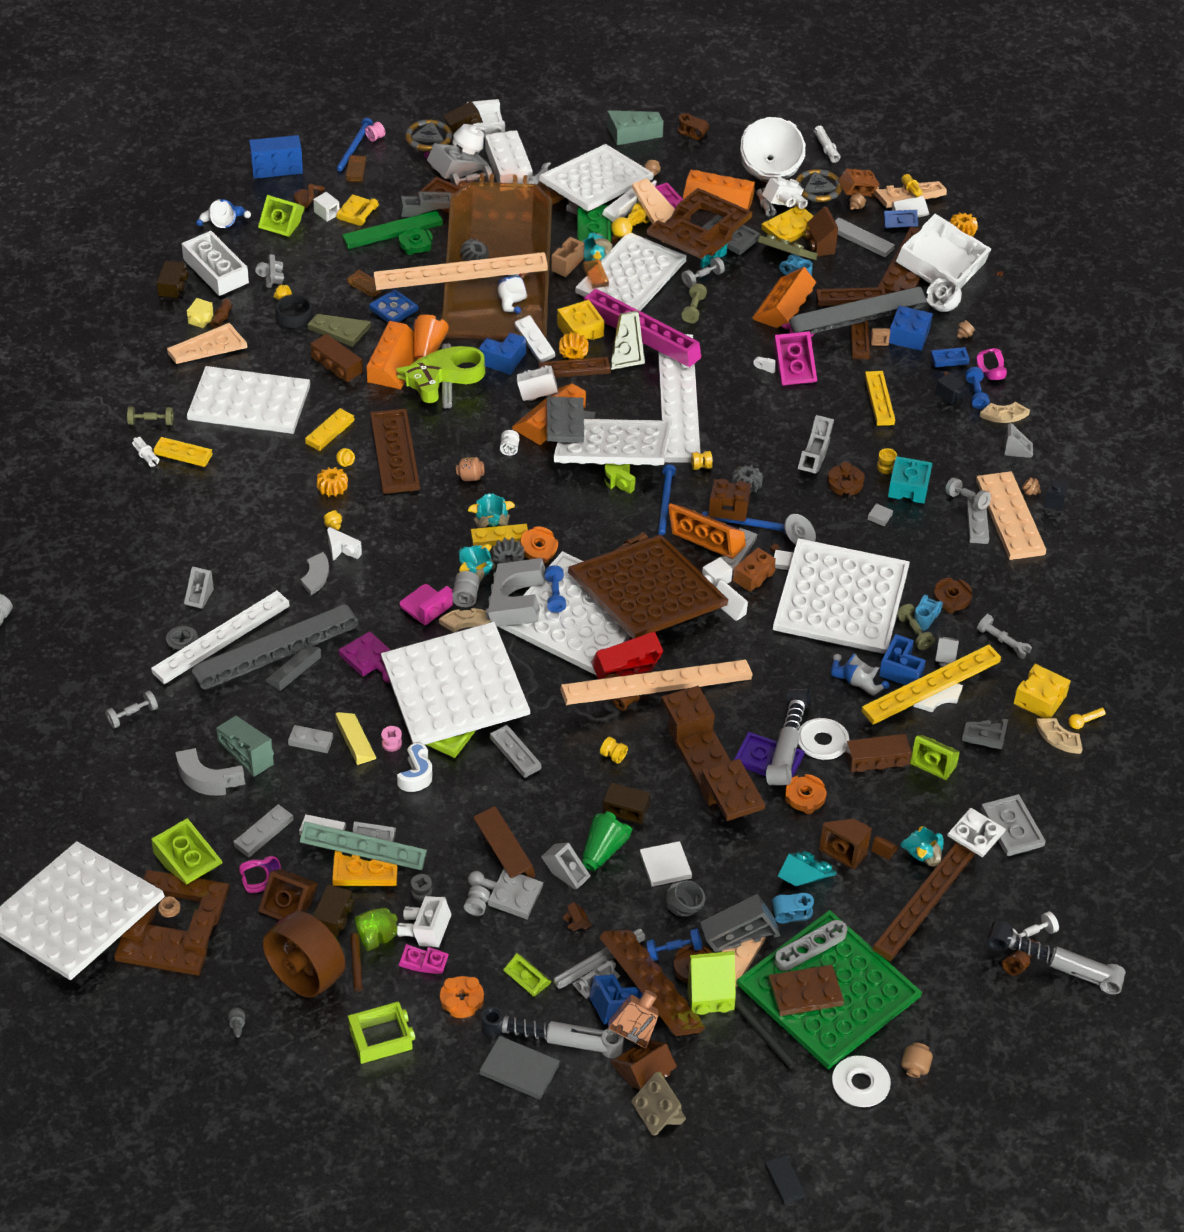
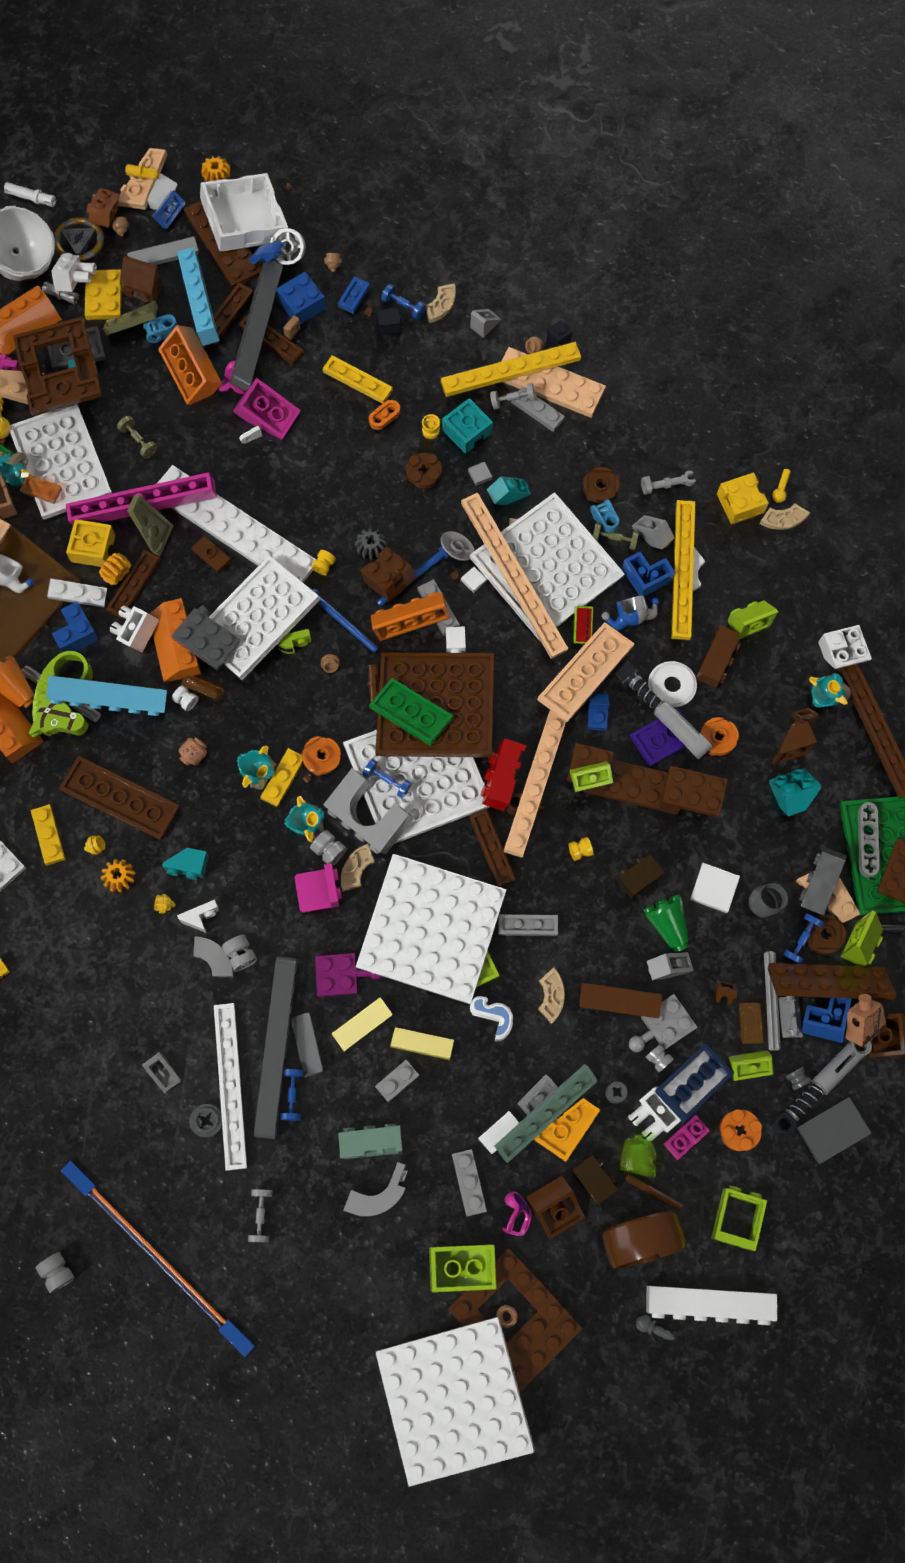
camera: 55 degrees left, 25 degrees up
bright pink wheel [381,726,402,752] -> none
dark grey gear [493,537,524,564] -> none
light grey wheel [682,257,725,288] -> none
white slope [716,580,748,621] -> none
dark orange brick [733,548,776,592] -> none
dark azure piece [772,893,814,923] -> none
light grey arch [798,415,834,473] -> none
dark grey wing [962,719,1008,750] -> none
dark pink piece [976,348,1007,380] -> none
light grey plate [981,794,1046,856] -> none
none -> medium azure brick [46,675,167,716]
none -> piece [61,1161,255,1357]
none -> teal slope [162,848,209,880]
none -> medium azure brick [177,247,220,346]
none -> clear orange tile [181,675,224,699]
none -> reddish brown plate [191,536,231,573]
none -> light grey wheel [222,935,257,972]
none -> blue slope [249,242,284,265]
none -> blue wheel [280,1069,304,1121]
none -> medium nougat plate [321,654,340,673]
none -> light yellow slope [332,997,393,1051]
none -> orange plate [369,400,400,430]
none -> green tile [369,678,454,746]
none -> yellow plate [441,342,581,397]
none -> light nougat plate [461,492,568,659]
none -> reddish brown tile [469,809,516,887]
none -> teal slope [487,476,531,505]
none -> light nougat plate [537,622,634,722]
none -> tan tile [538,967,564,1024]
none -> lime slope [570,762,613,792]
none -> red slope [573,606,593,644]
none -> blue slope [587,693,609,731]
none -> white brick [646,1286,777,1325]
none -> dark blue piece [654,1043,734,1123]
none -> clear orange tile [738,1003,764,1044]
none -> dark grey wheel [786,1066,812,1090]

